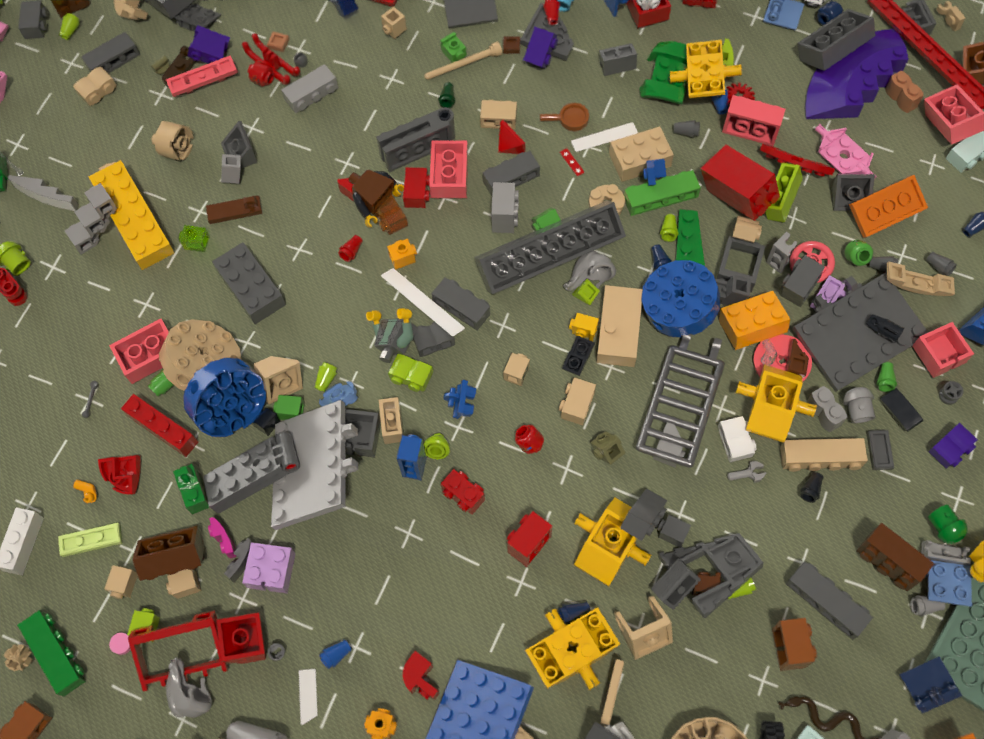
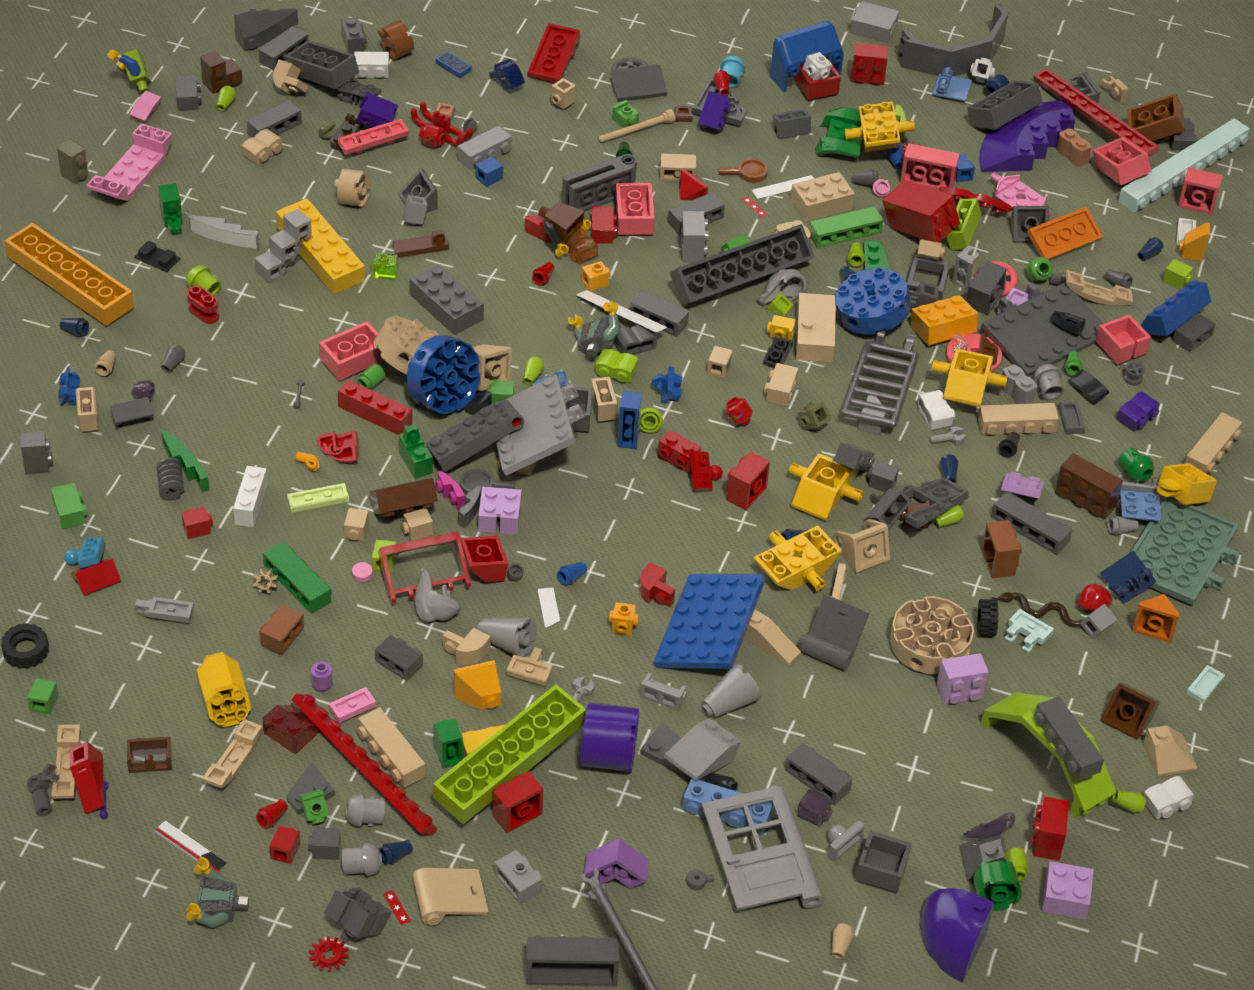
camera: 10 degrees left, 20 degrees down
blue bracket [643,159,666,185] -> none
none -> dark grey piece [460,469,516,495]
none -> blue brick [476,156,504,187]
none -> red plate [689,450,723,491]
none -> bright pink plate [873,179,890,197]
none -> dark blue cone [939,454,959,483]
none -> blue brick [955,154,975,182]
none -> lavender plate [1001,472,1044,499]
none -> red hair [1078,584,1112,610]

